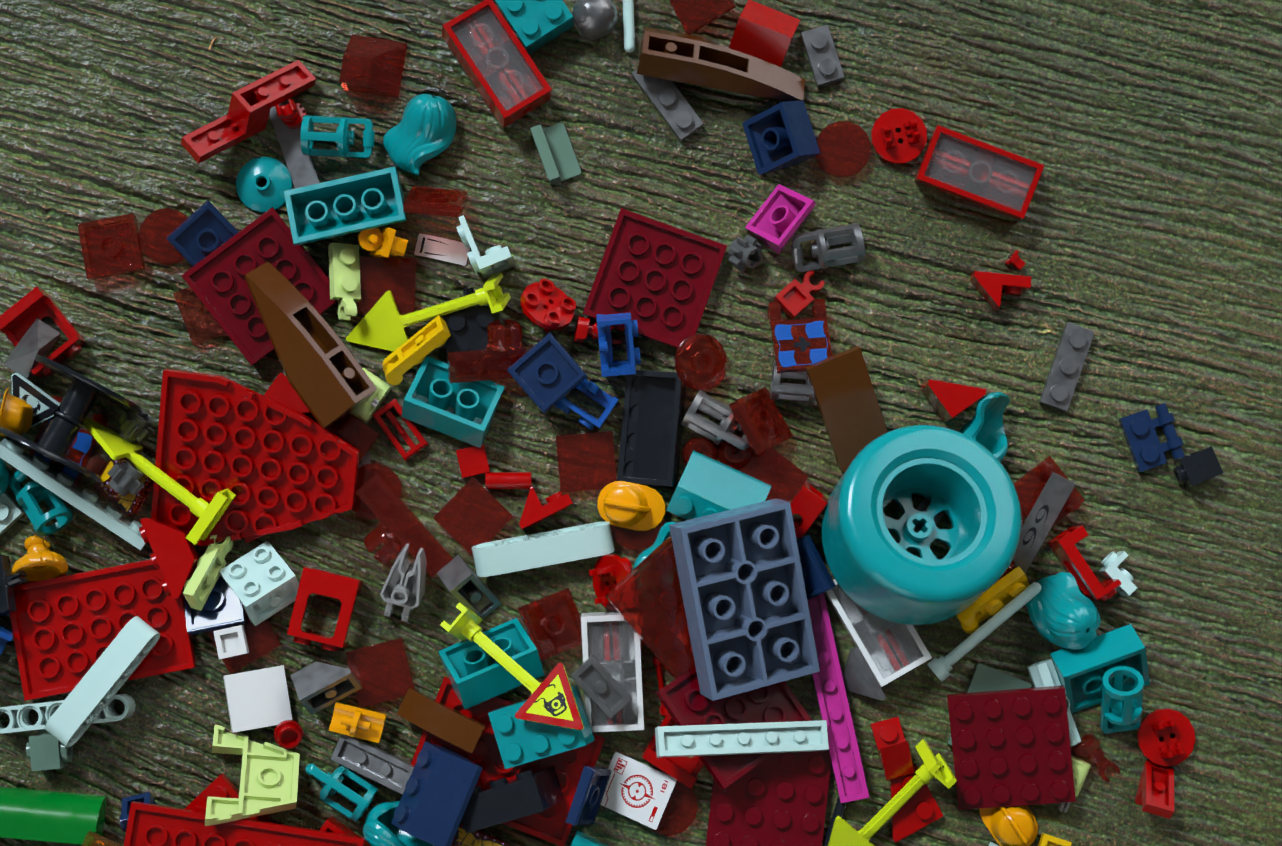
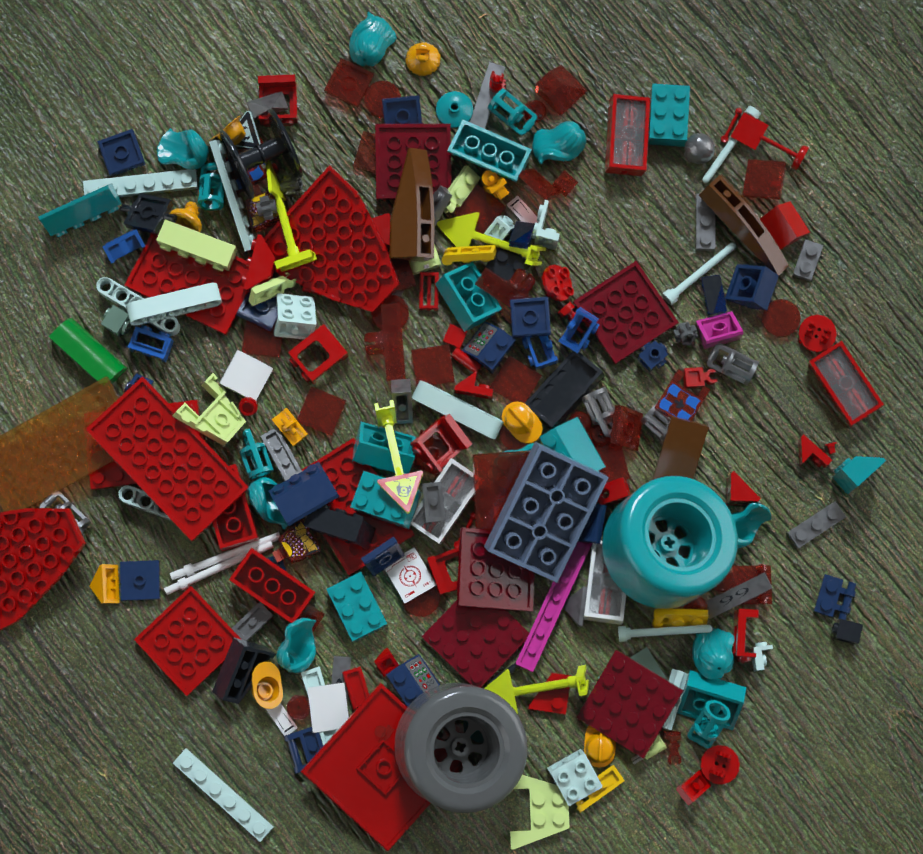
camera: 35 degrees right, 5 degrees down
red bracket [181,60,316,164] -> none
white plate [213,625,249,659] -> none
flat silver slope [291,662,362,715] -> none
light grey hinge [380,544,427,623] -> none
reddish brown slope [397,688,486,753] -> none
sand green panel [530,122,581,186] -> none
red plate [589,554,637,612] -> none
light aqua plate [655,720,829,758] -> none
clear red tile [675,334,727,391] -> none
red slope [870,717,914,781] -> none
none -> blue window [128,325,174,363]
none -> yellowish green brick [156,220,238,271]
none -> teal piece [349,12,397,67]
none -> light orange hair [406,42,441,76]
none -> red window [410,414,472,474]
none -> flat silver plate [433,185,452,228]
none -> dark blue slope [462,321,516,374]
none -> light aqua bracket [484,215,515,240]
none -> tile [509,221,535,249]
none -> clear red plate [524,100,546,123]
none -> clear red plate [552,170,578,197]
none -> dark blue brick [637,340,668,373]
none -> light aqua piece [662,242,736,306]
none -> black tile [701,274,727,315]
none -> teal slope [832,456,886,494]

